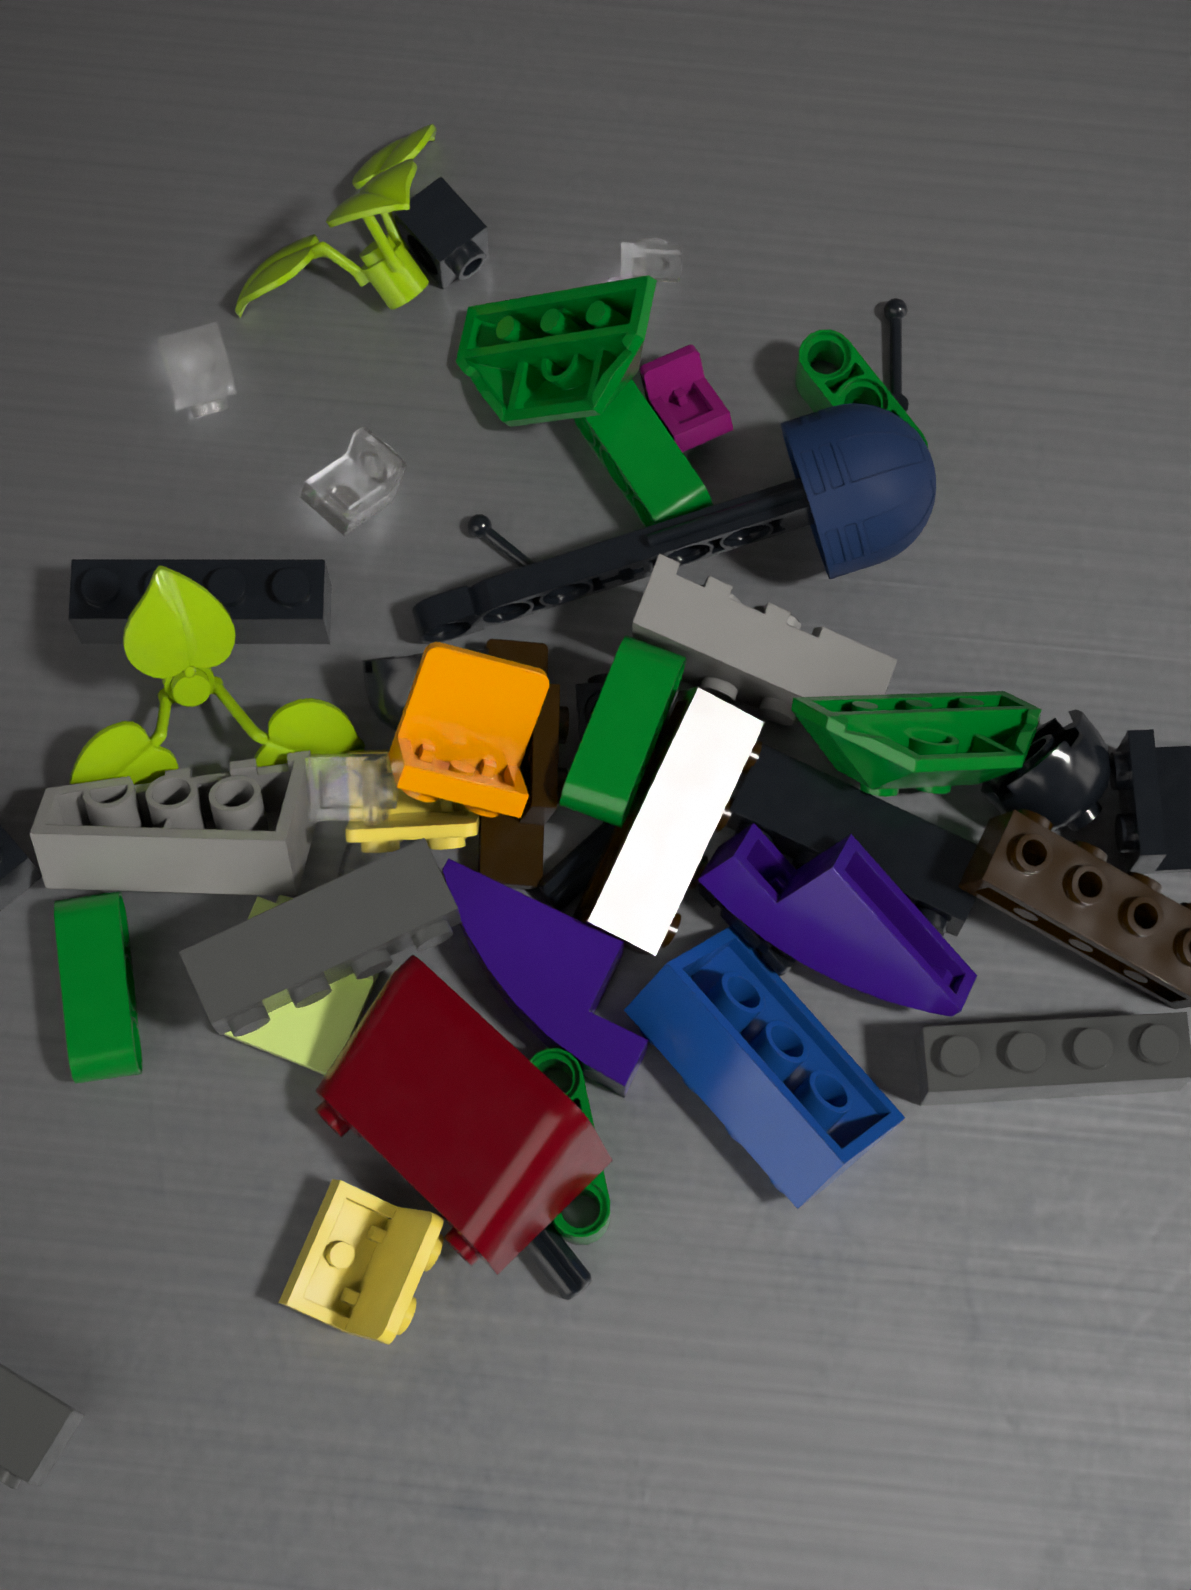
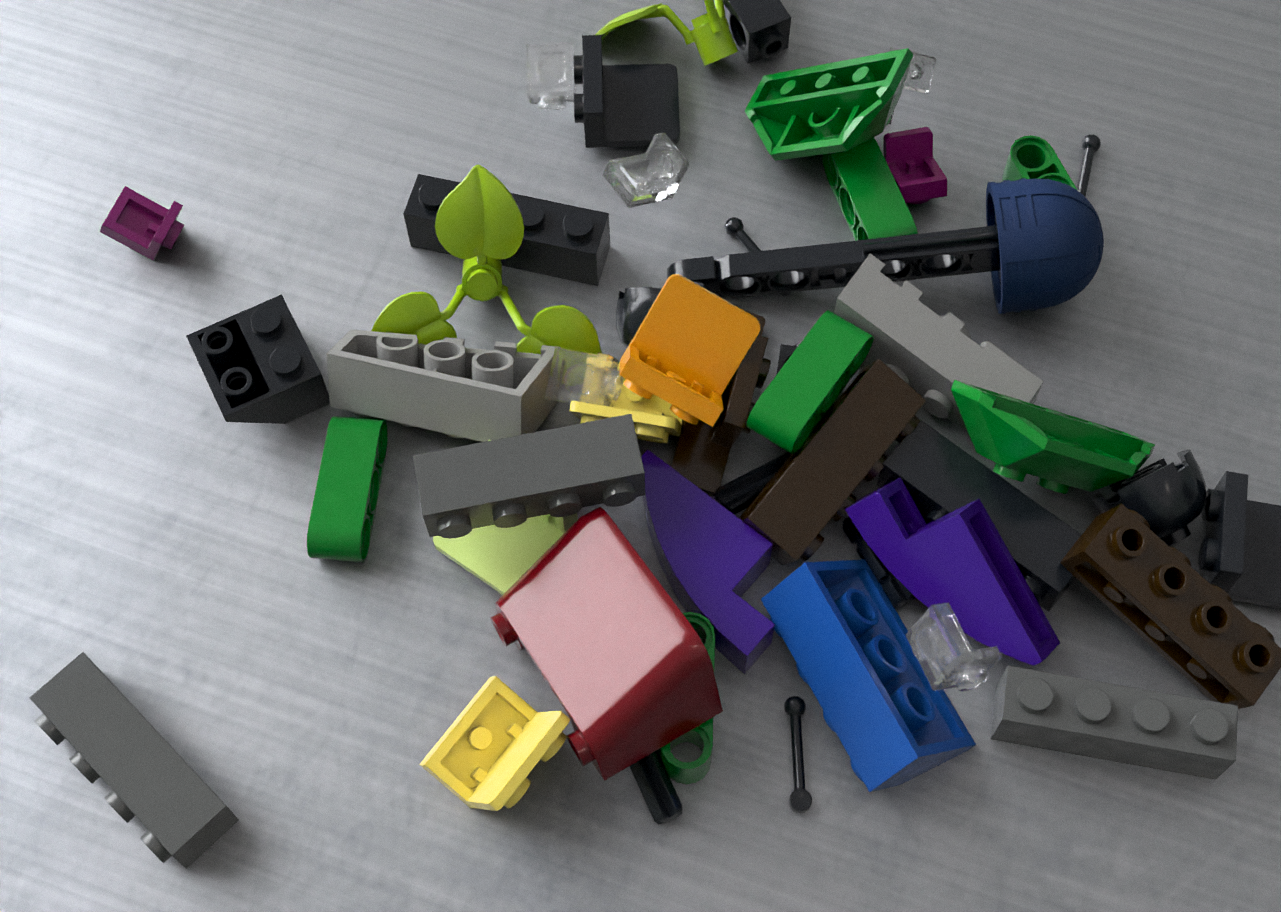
camera: 15 degrees right, 10 degrees down
none -> black bracket [573,35,680,148]
none -> black hinge [784,696,812,813]
none -> clear bracket [906,603,1002,692]

